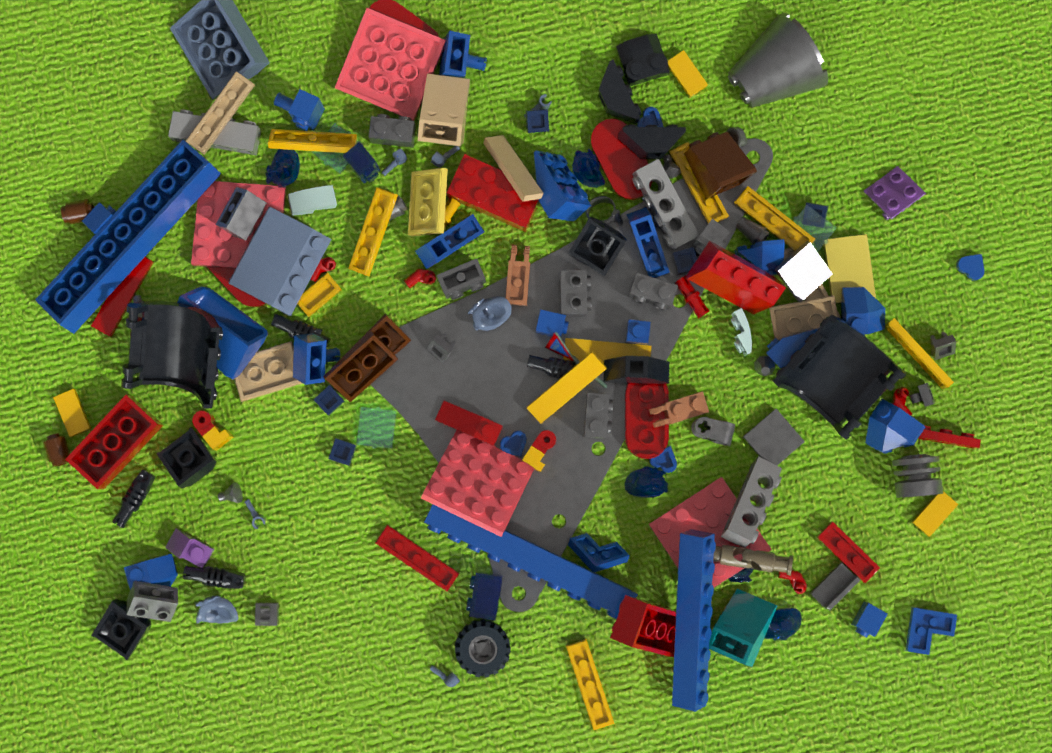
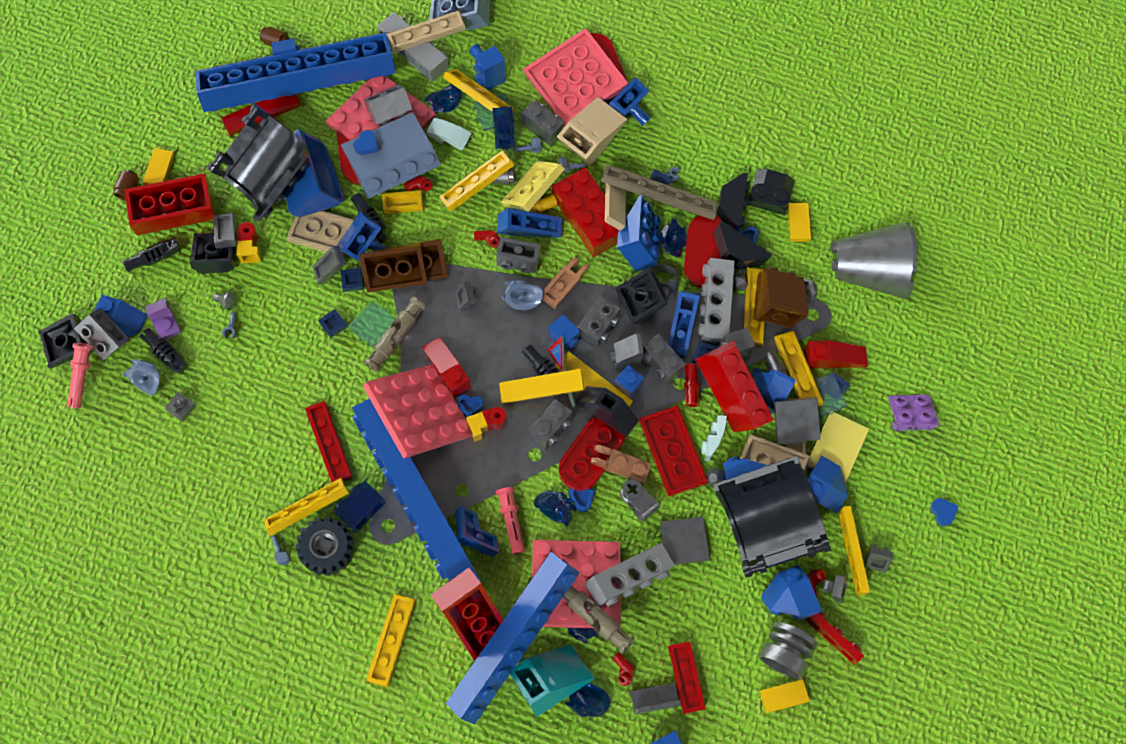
camera: 30 degrees right, 15 degrees down
none -> coral pin [67,343,93,408]
none -> flat silver tile [213,213,237,249]
none -> yellow tile [264,478,349,536]
none -> flat silver tile [312,245,345,284]
none -> blue tile [353,130,378,155]
none -> dark tan piece [363,297,426,373]
none -> coral pin [495,487,525,555]
none -> dark tan tile [601,164,718,220]
none -> flat silver slope [610,333,644,370]
none -> red tile [638,405,709,498]
none -> red slope [804,341,868,369]

